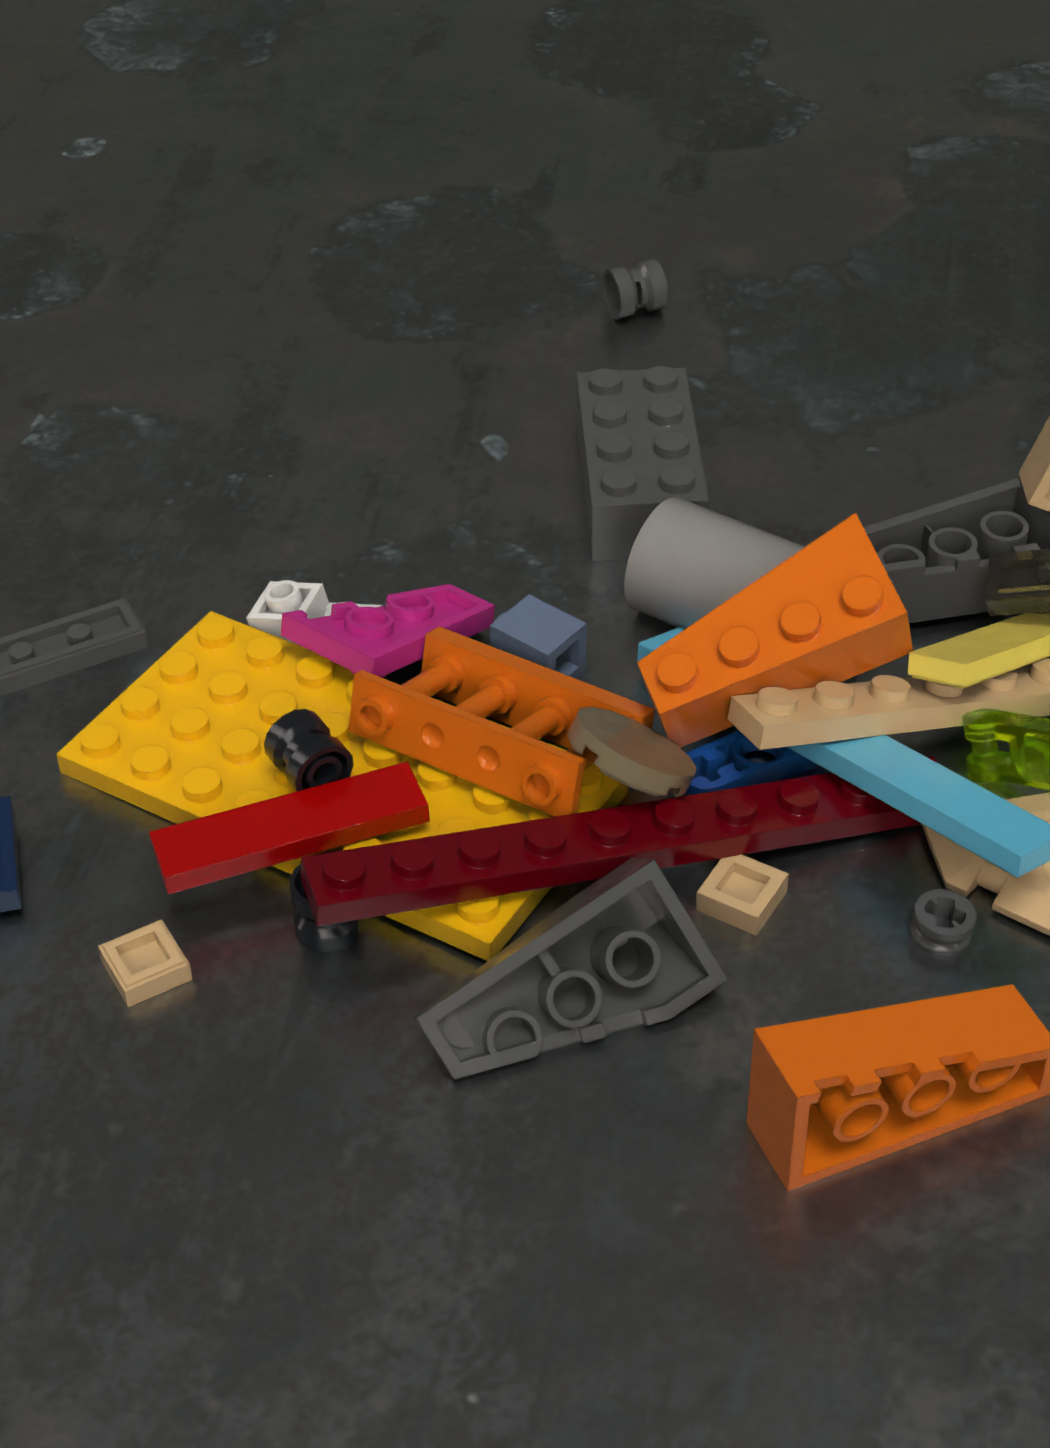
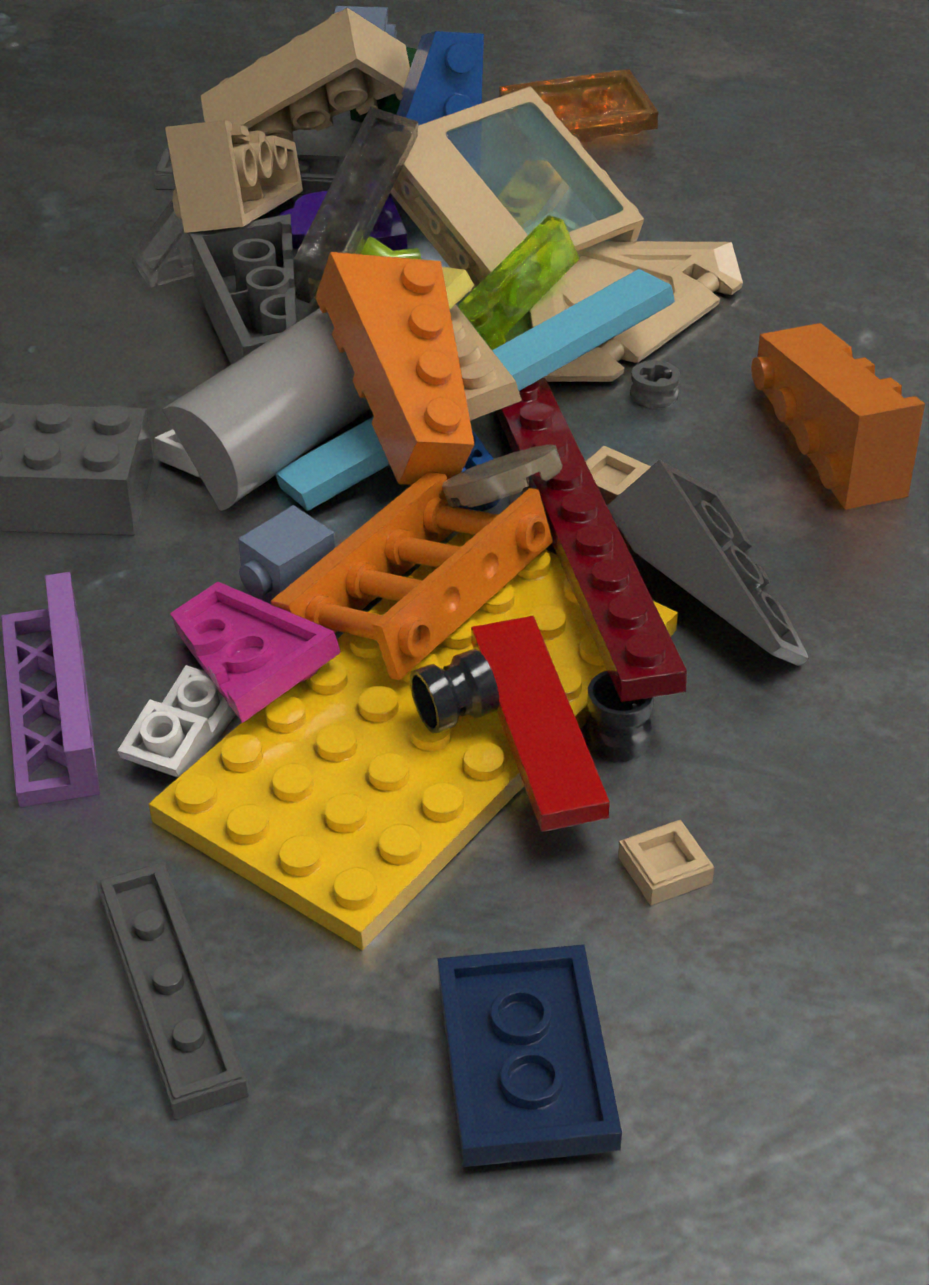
camera: 85 degrees left, 0 degrees up
none -> medium lavender fence [1,572,100,807]

